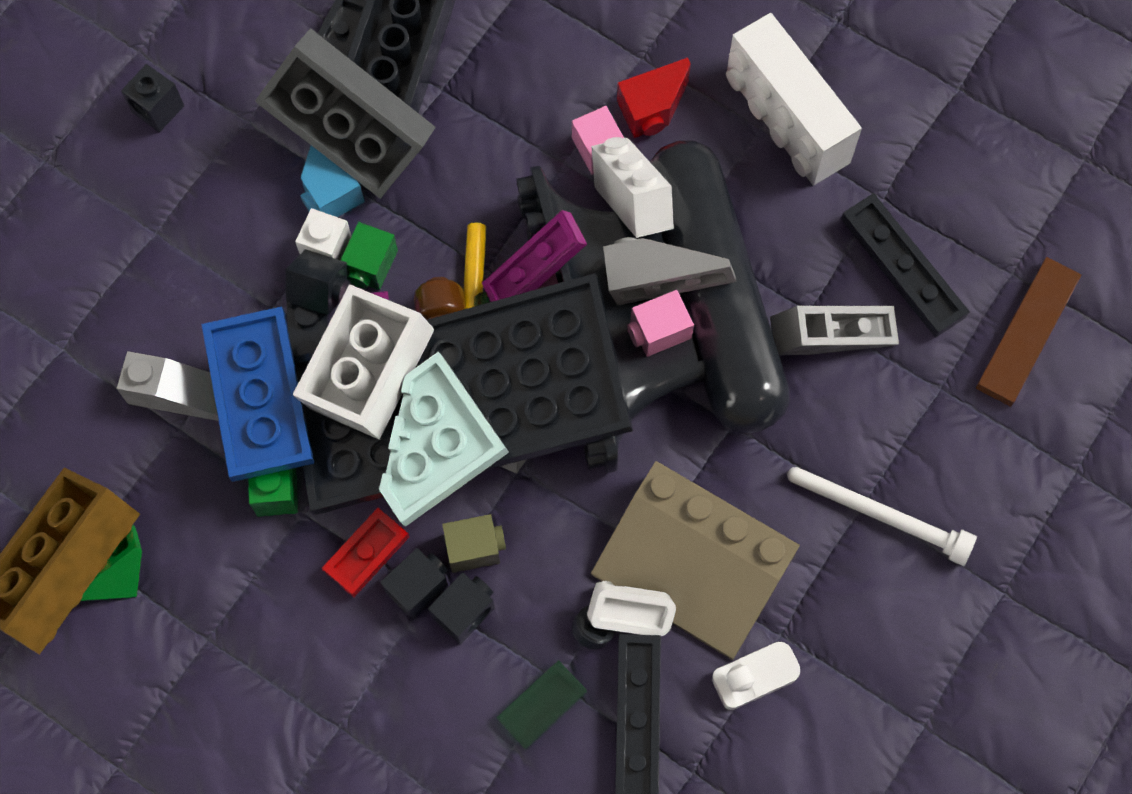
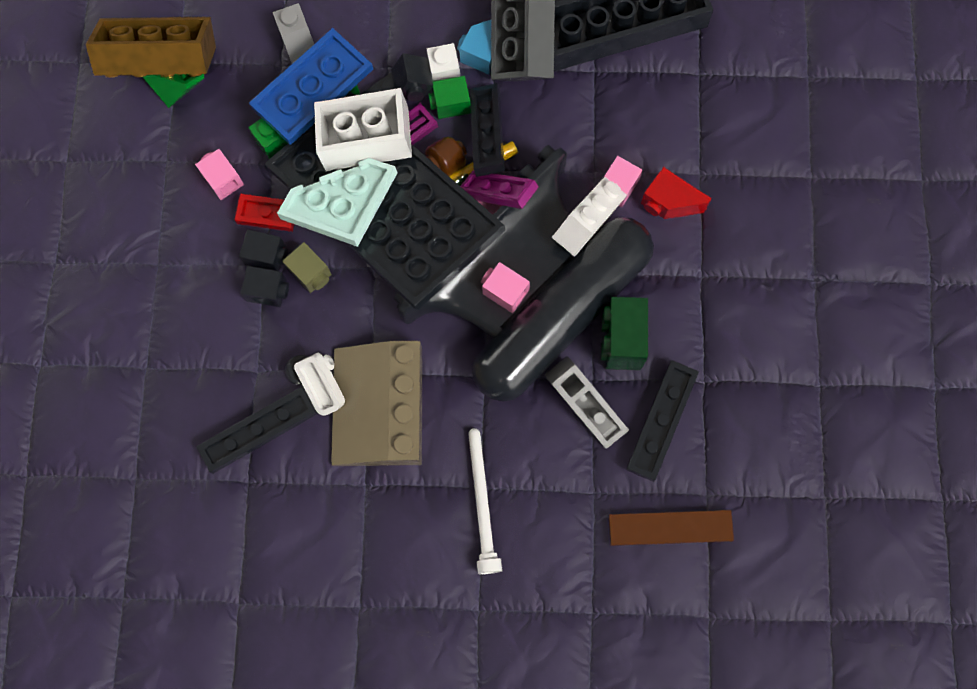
camera: 60 degrees right, 5 degrees up
clear green tile [497,660,587,751] -> none
light grey slope [603,237,736,305] -> none
white piece [712,642,800,710] -> none
white brick [726,13,862,186] -> none
none -> bright pink brick [195,149,244,200]
none -> black plate [470,83,505,177]
none -> dark green brick [600,297,648,371]

